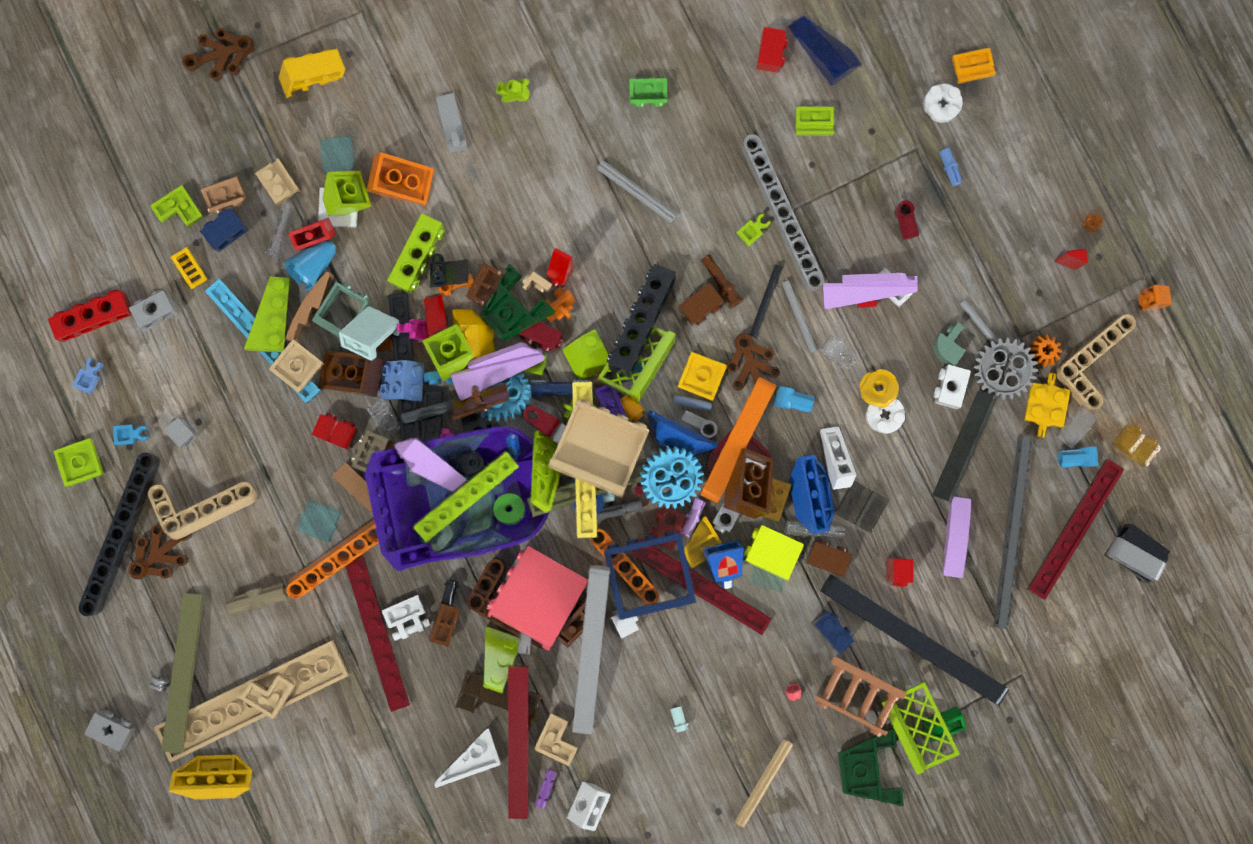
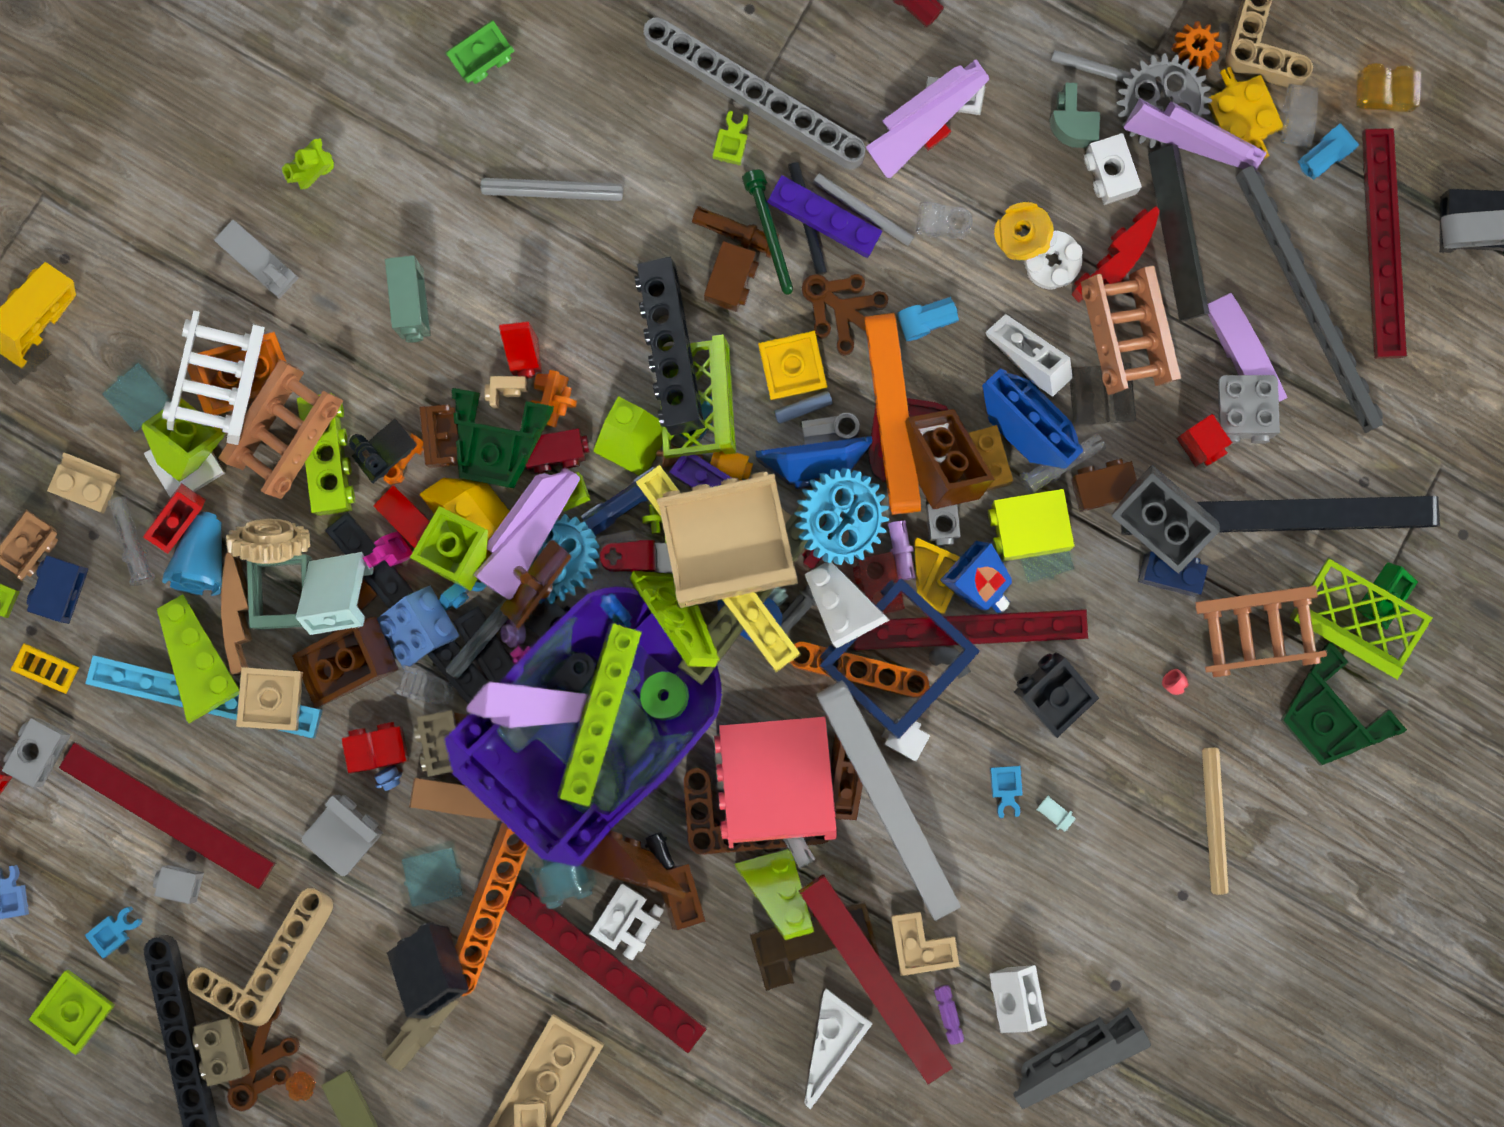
camera: 30 degrees left, 0 degrees up
none -> dark red tile [59,743,276,889]
none -> white fence [162,311,265,445]
none -> dark tan brick [192,1016,250,1086]
none -> nougat fence [219,360,343,499]
none -> tan gear [226,519,310,564]
none -> clear orange plate [286,1071,315,1101]
none -> light grey bracket [302,794,383,876]
none -> medium blue plate [374,765,403,791]
none -> sand green window [385,255,431,343]
none -> black brick [387,922,469,1019]
none -> lavender plate [500,619,526,648]
none -> clear light blue brick [529,859,597,909]
none -> reddish brown slope [581,831,685,899]
none -> dark green piece [742,169,793,295]
none -> dark purple plate [767,175,882,258]
none -> white wing [805,562,889,648]
none -> dark azure plate [990,766,1023,818]
none -> black plate [1014,652,1099,738]
none -> red slope [1071,206,1160,303]
none -> nougat fence [1081,266,1181,395]
none -> dark grey slope [1111,464,1220,574]
none -> lavender wedge [1124,98,1267,171]
none -> light grey bracket [1218,375,1280,444]

